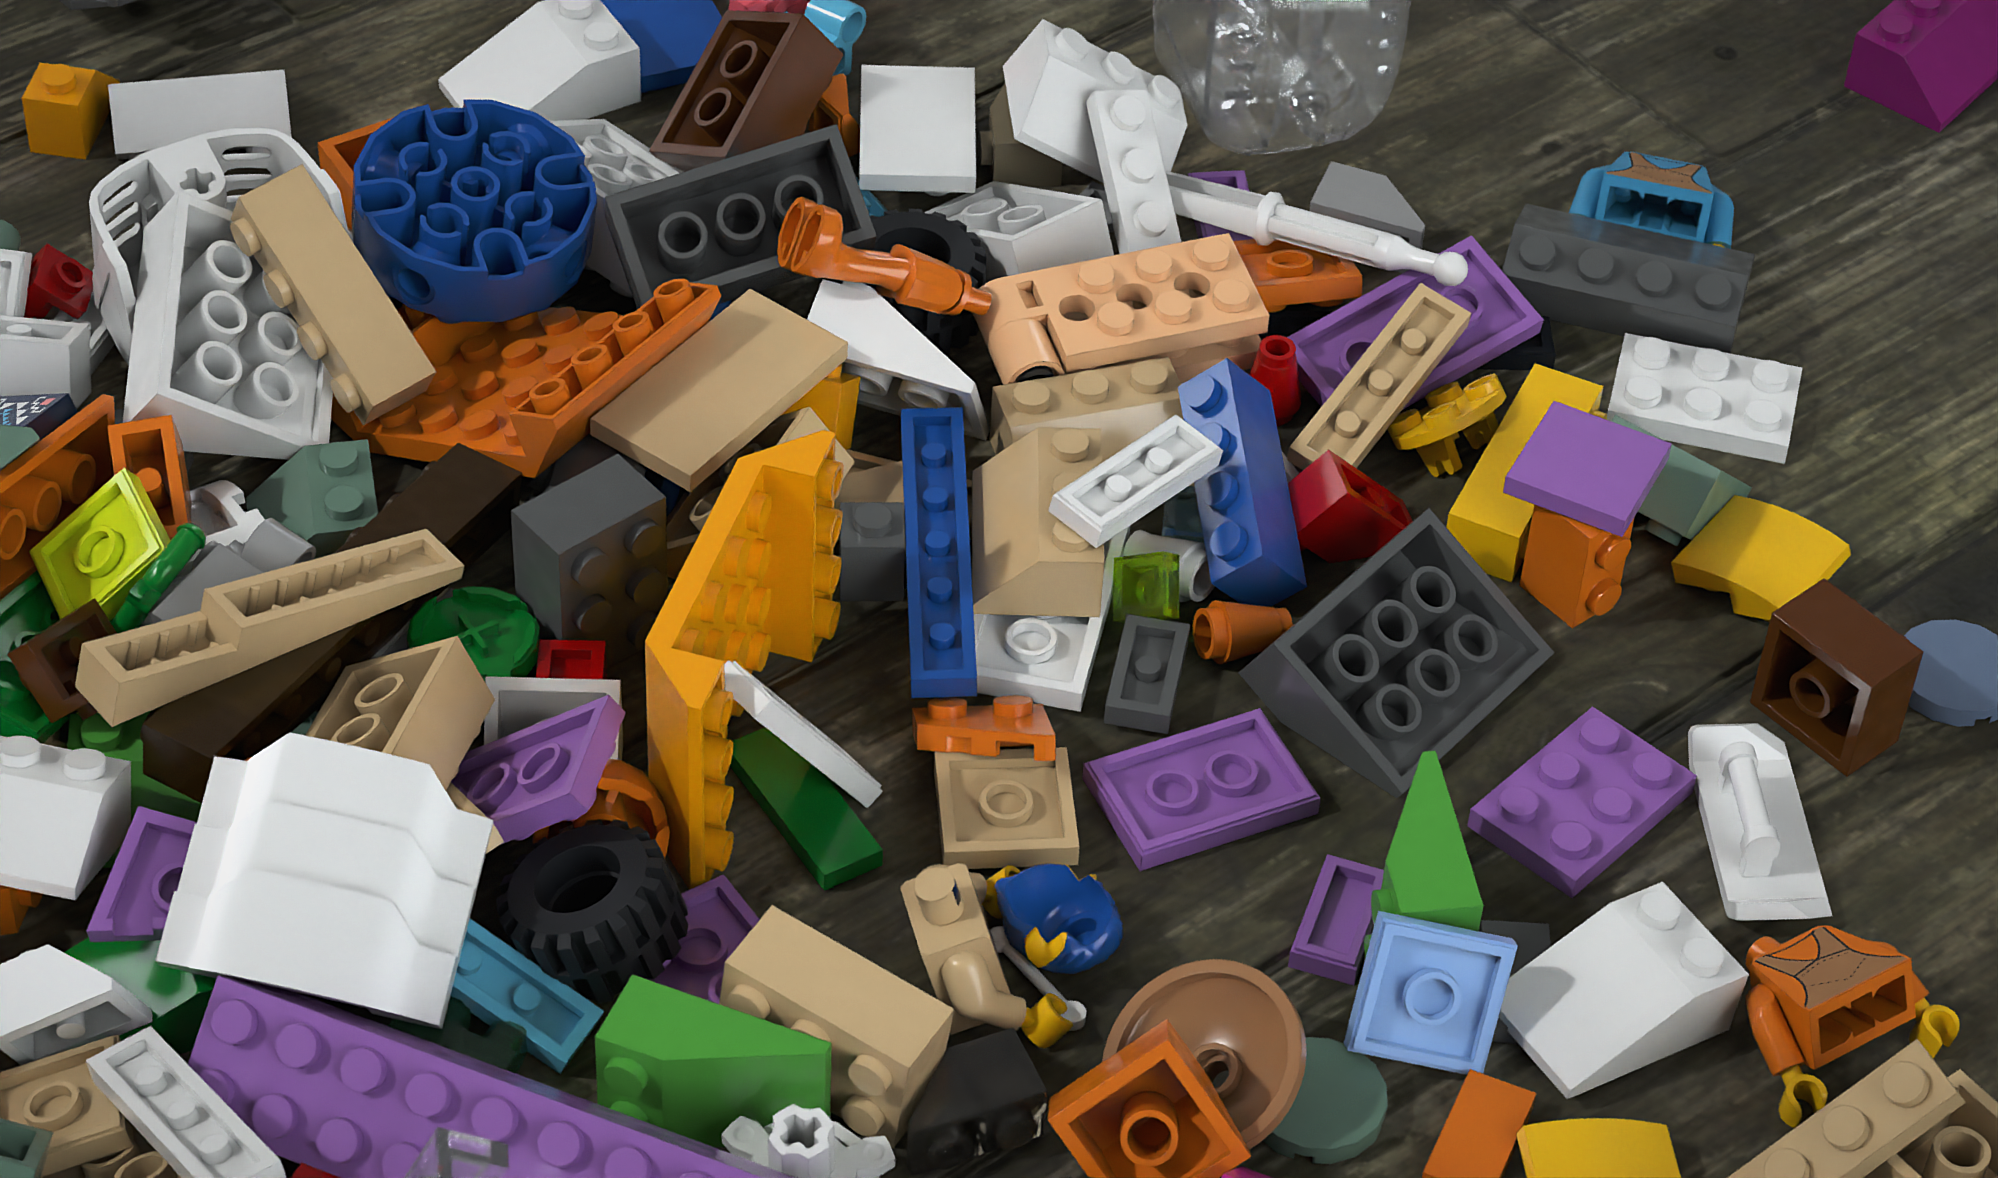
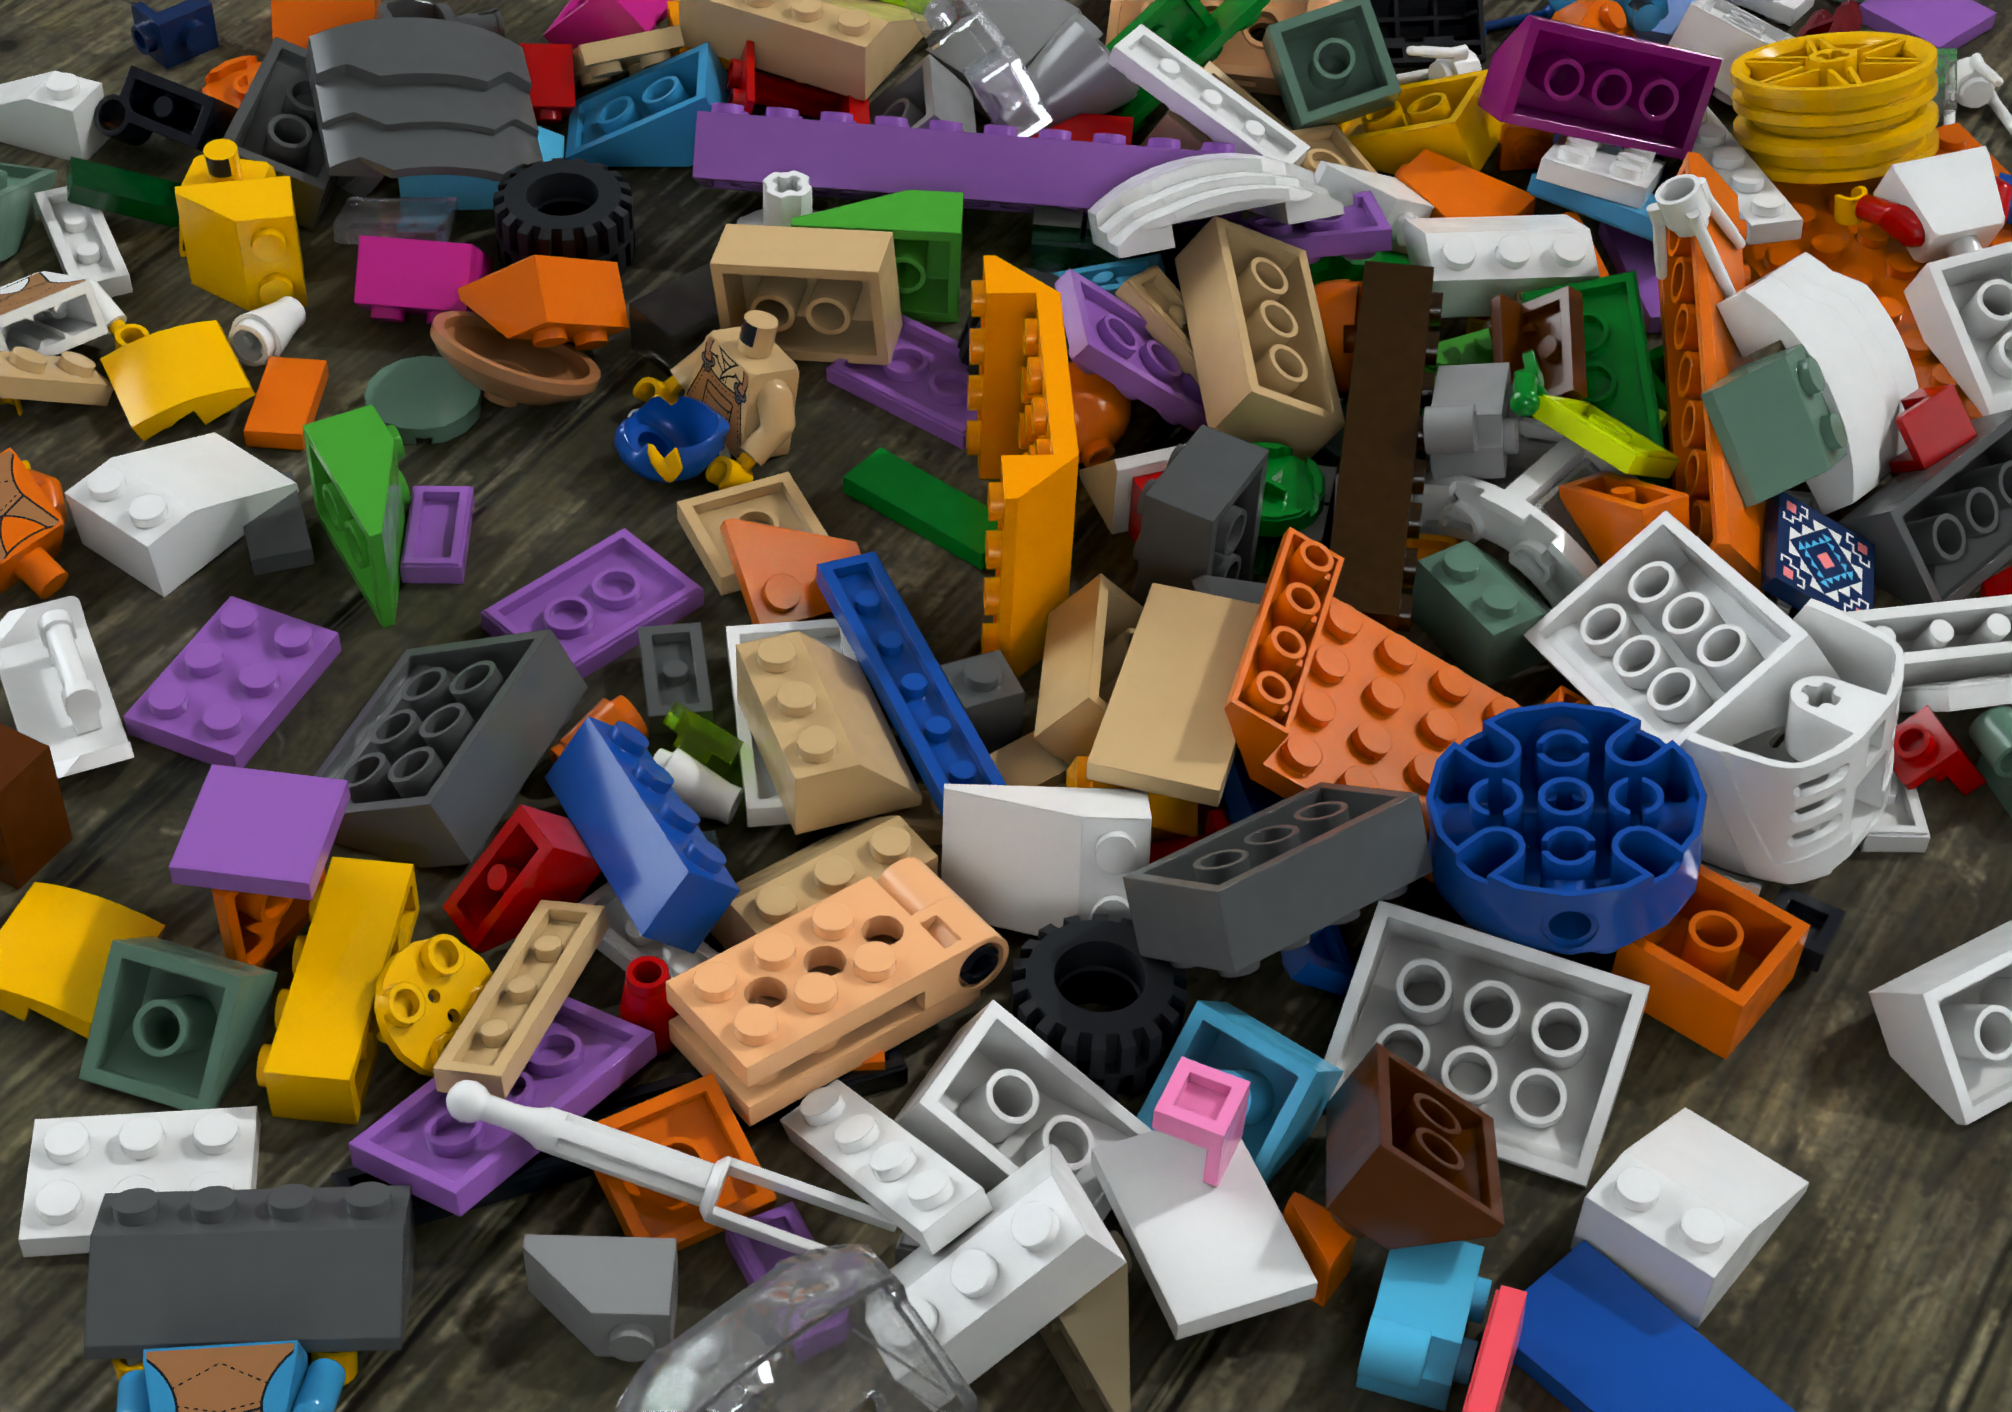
camera: 160 degrees right, 0 degrees up
tan slope [75,529,465,727] -> none
tan brick [230,164,436,426] -> none
white tile [725,660,883,808] -> none
orange piece [777,197,992,316] -> none
white tile [1048,415,1223,548] -> none
light blue tile [1343,911,1518,1075] -> none
none -> bright pink panel [1152,1056,1251,1187]

